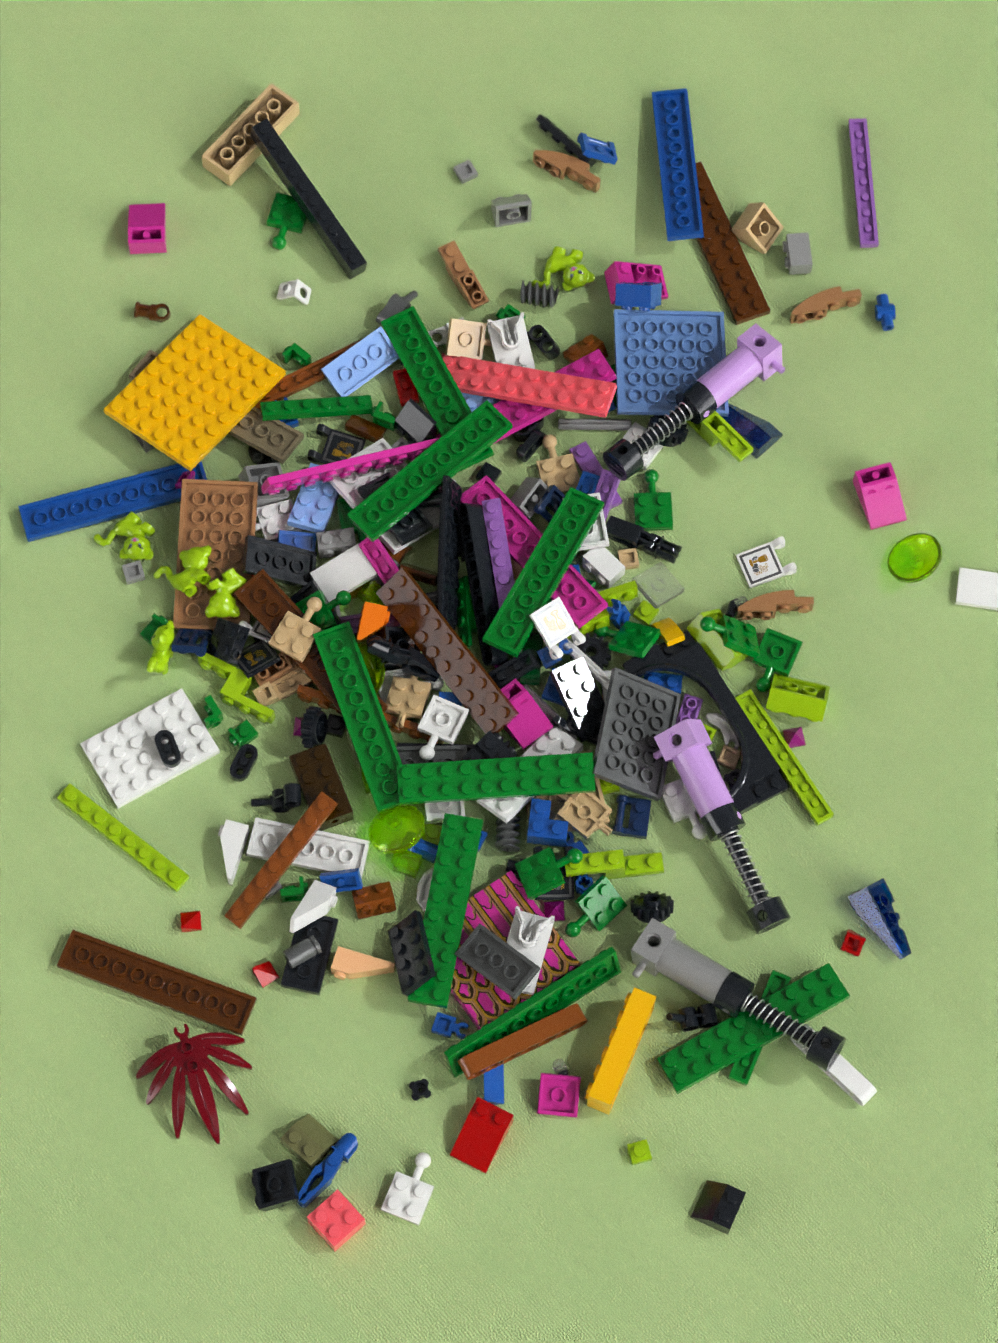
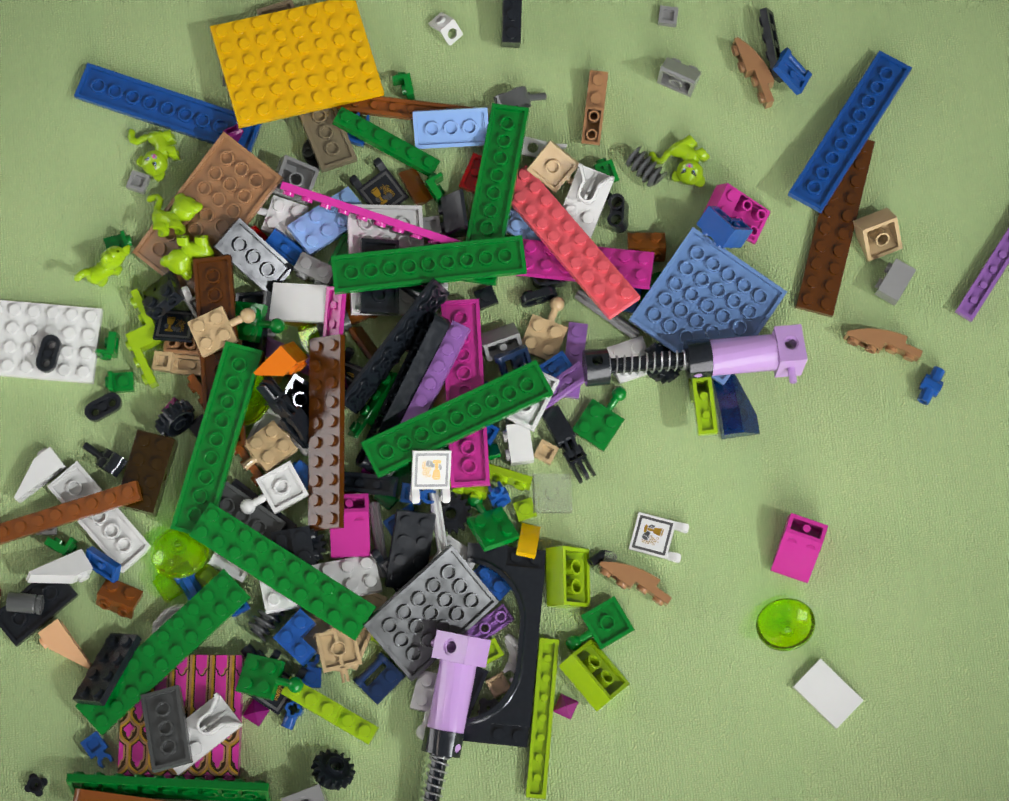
camera: 35 degrees right, 10 degrees up
dark blue plate [172,629,213,657] -> none
green plate [565,875,627,938] -> none
green plate [700,615,760,658] -> none

